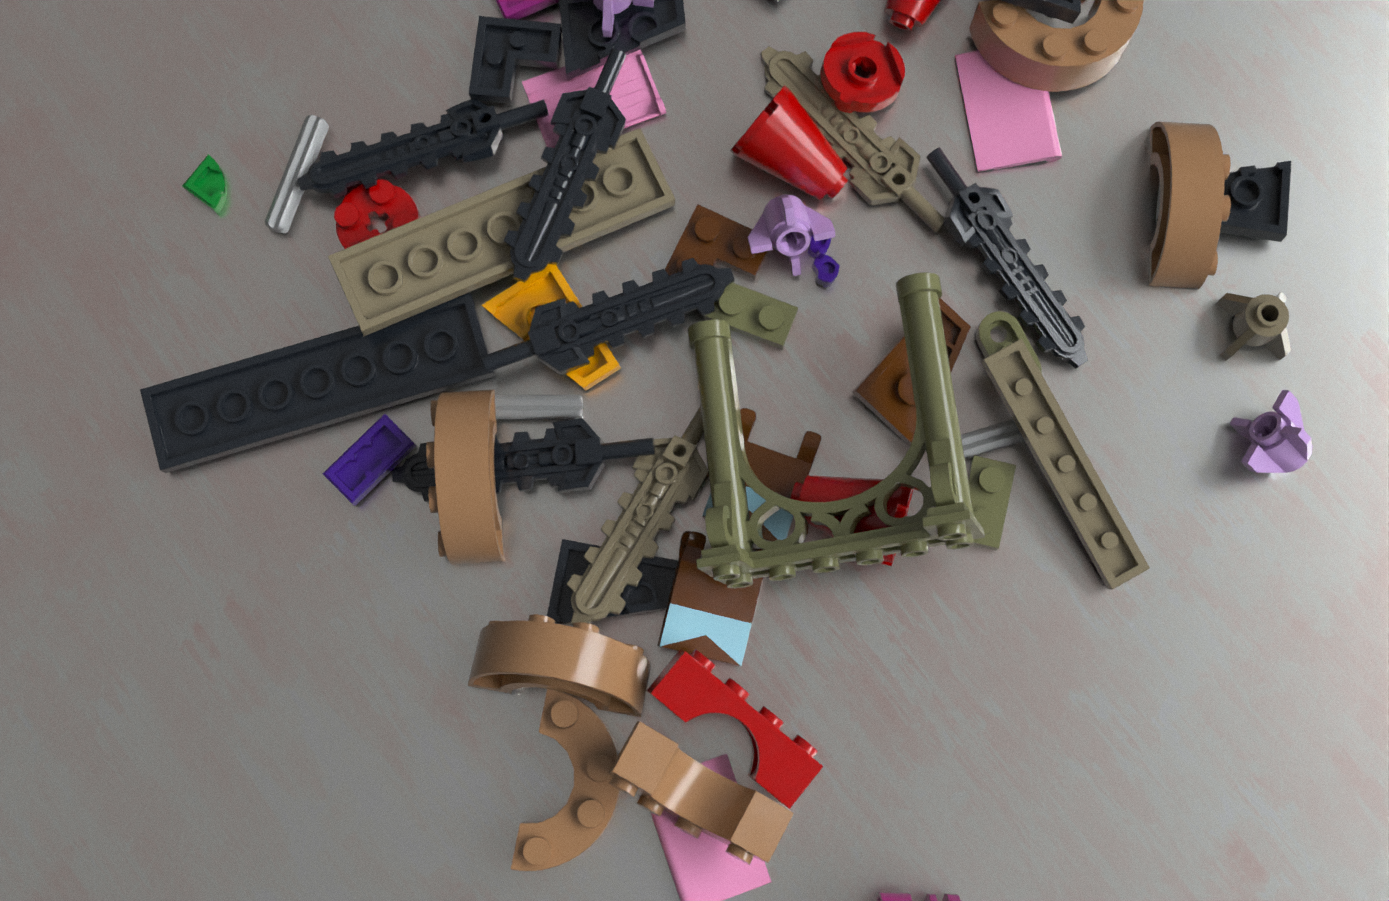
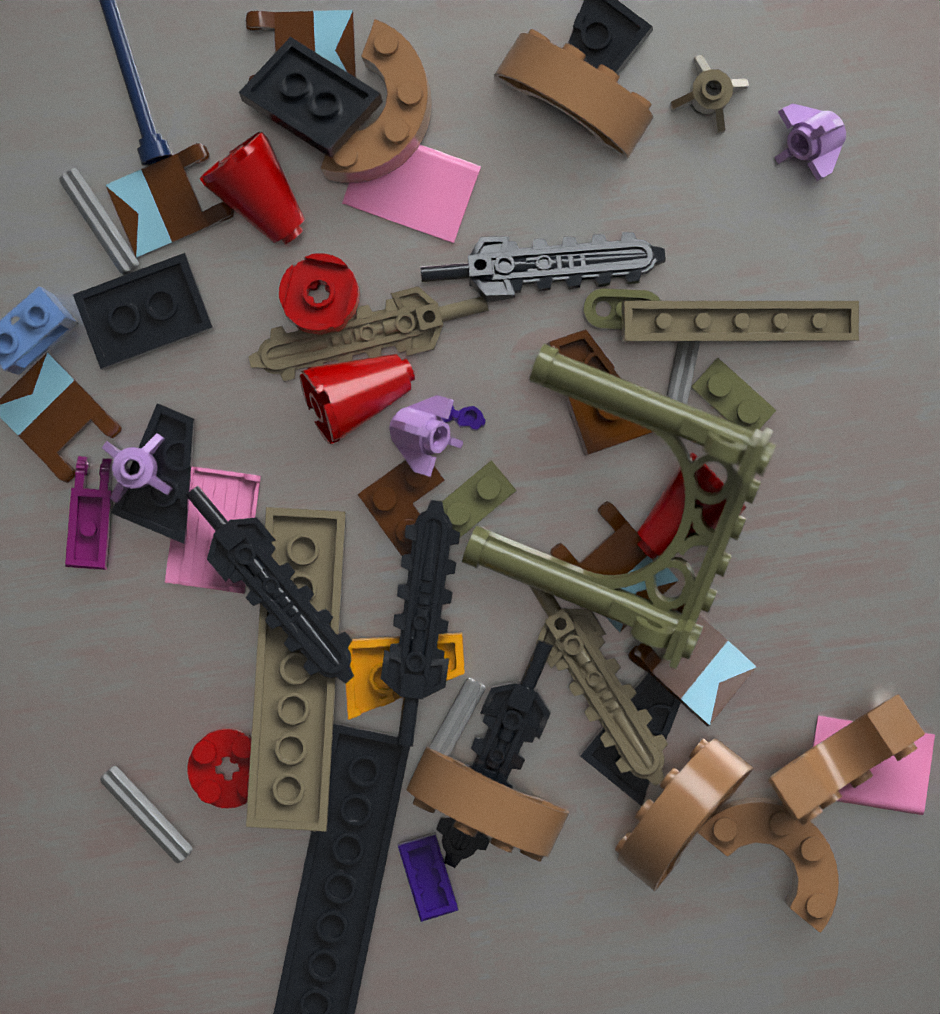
camera: 65 degrees left, 10 degrees up
green tile [182,154,227,214] -> none
black bar [297,98,549,199] -> none
black plate [468,16,562,104] -> none
red arch [646,649,824,809] -> none

